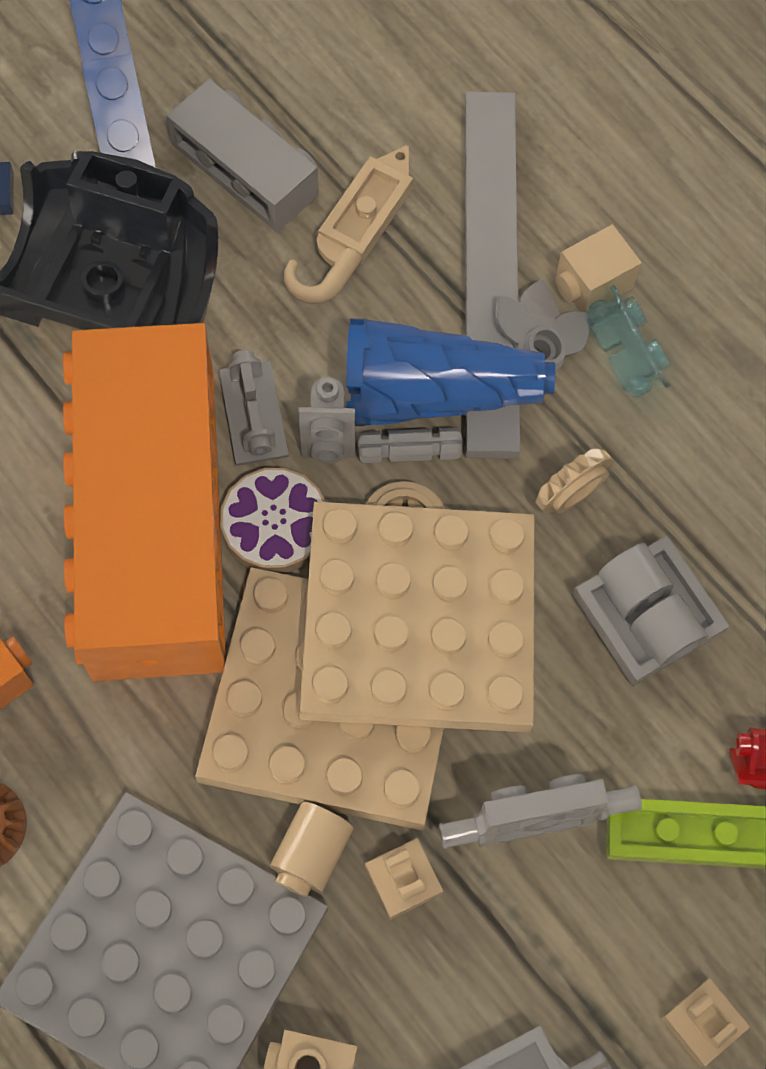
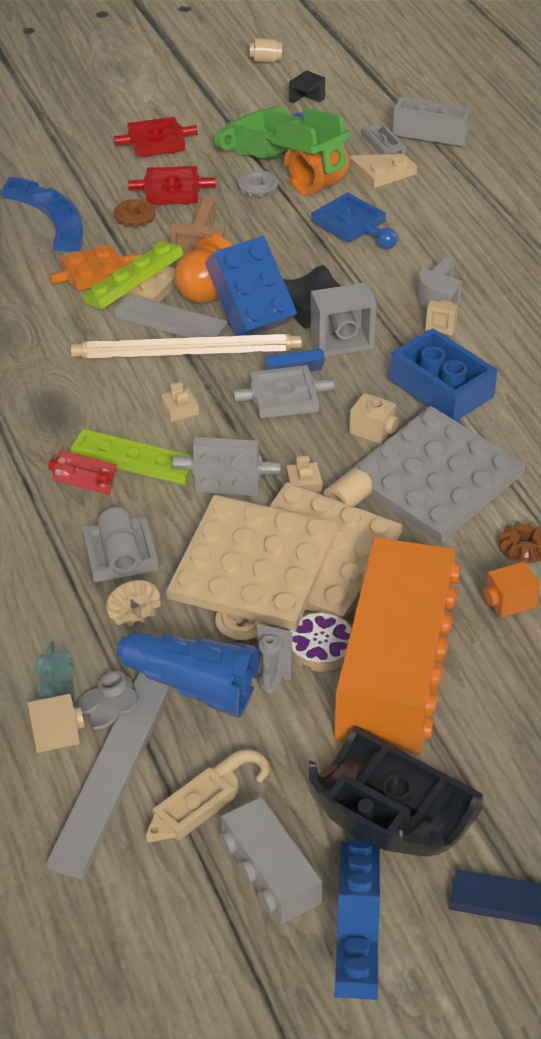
camera: 160 degrees left, 25 degrees down
light grey hinge [219,350,289,466] -> none

